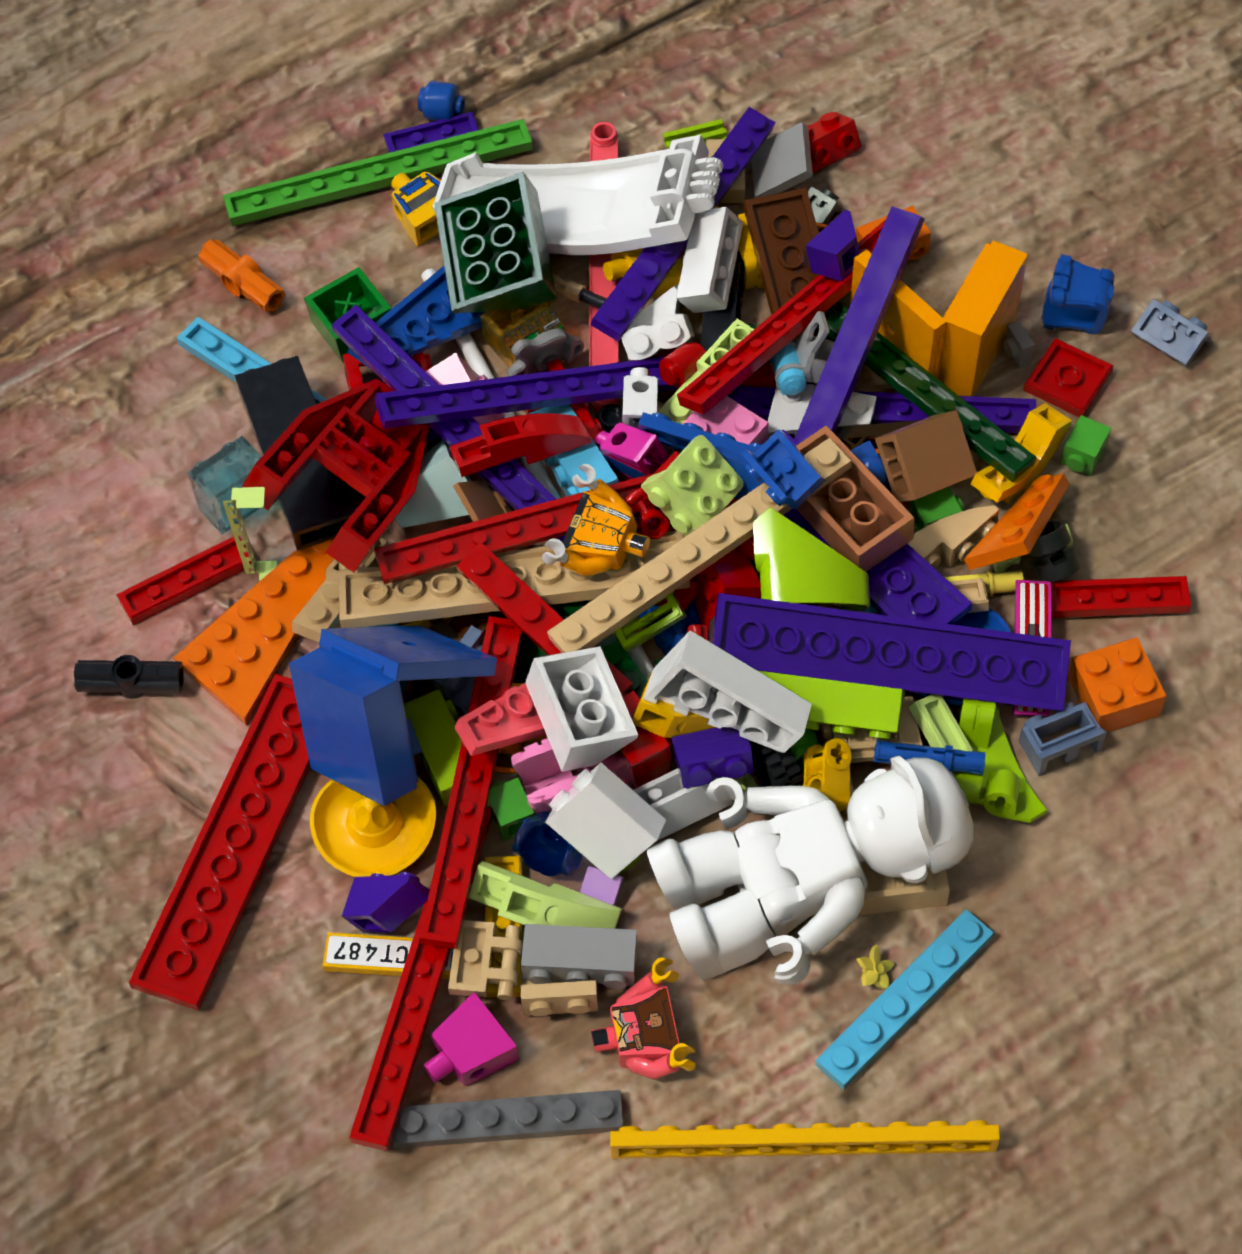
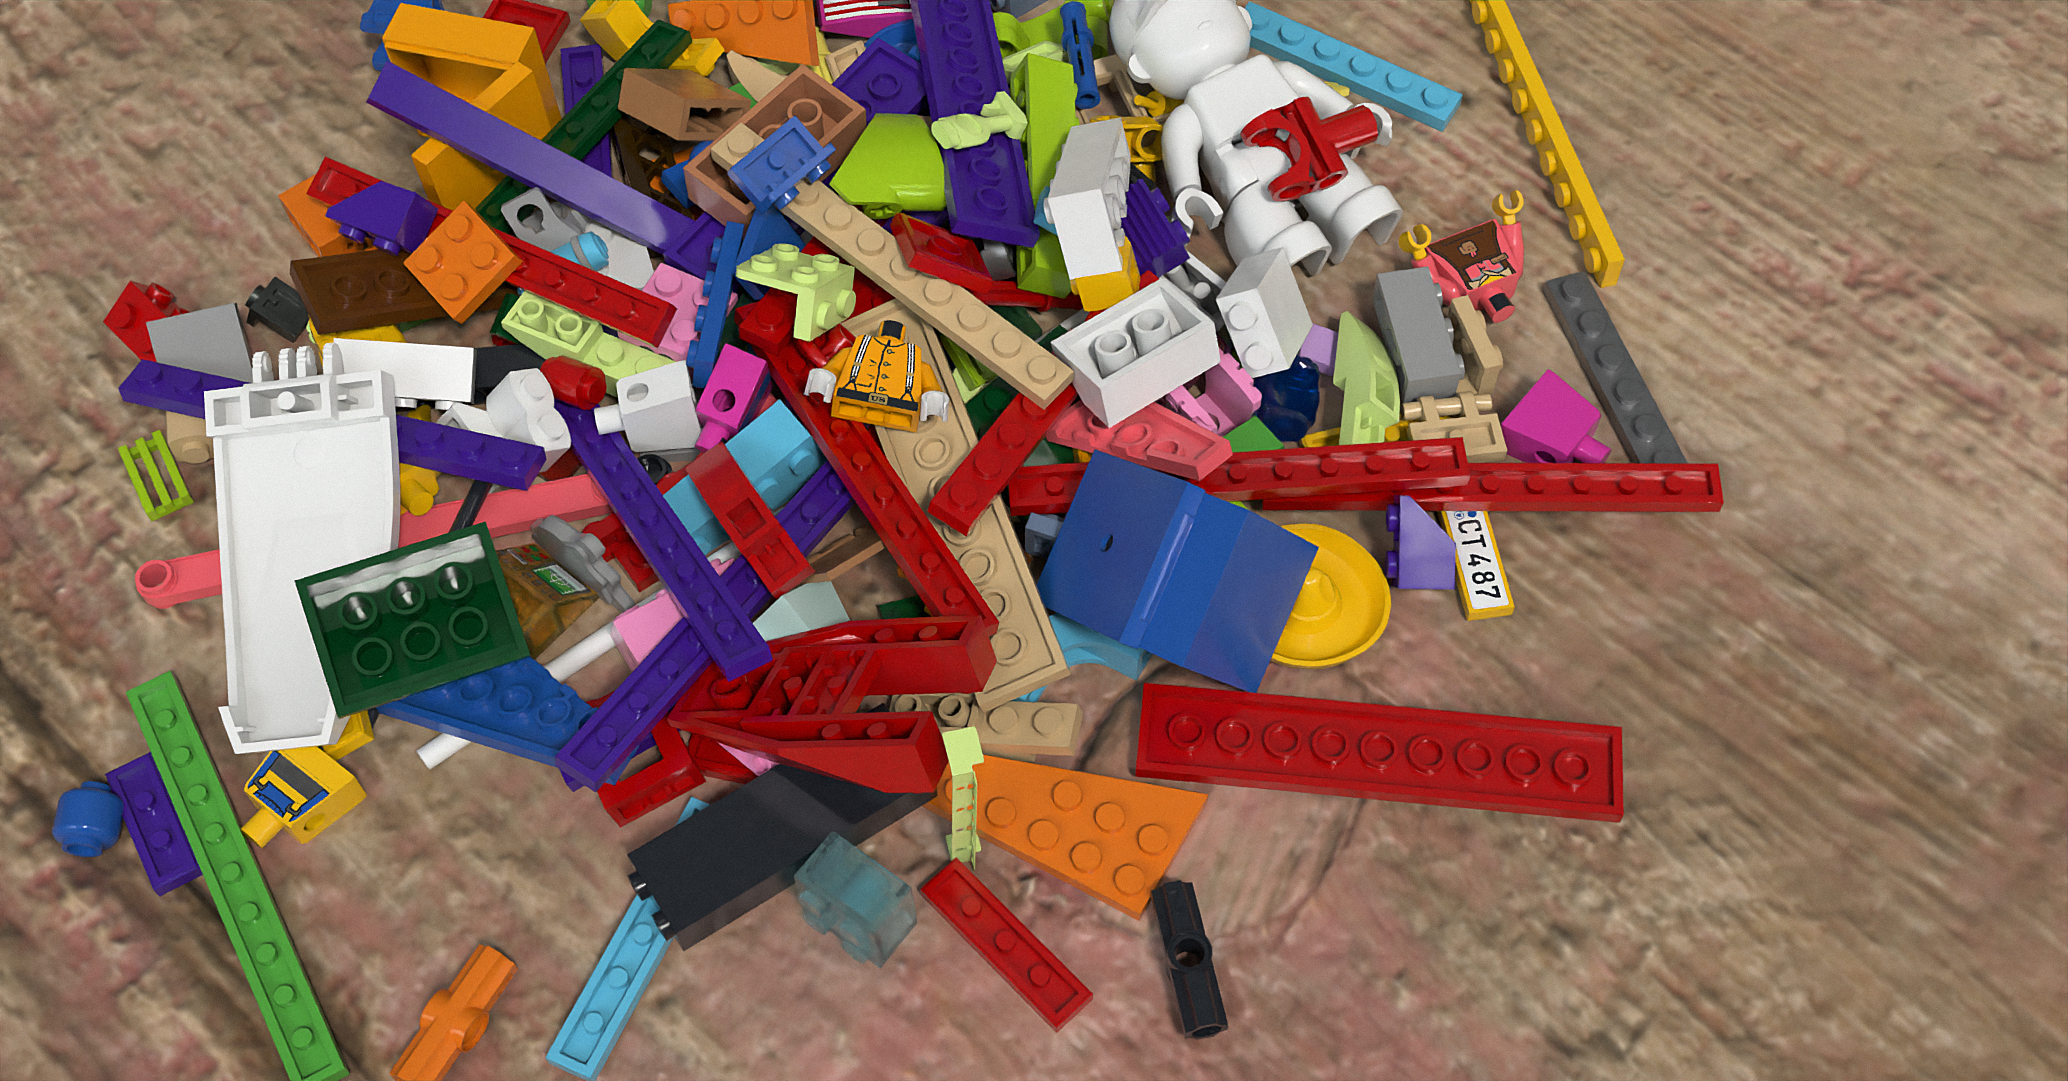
camera: 105 degrees left, 0 degrees up
green brick [304,267,392,363] -> none
none -> orange plate [403,200,523,324]
none -> red tile [890,212,994,295]
none -> yellowish green piece [931,91,1028,149]
none -> red connector [1240,97,1378,202]

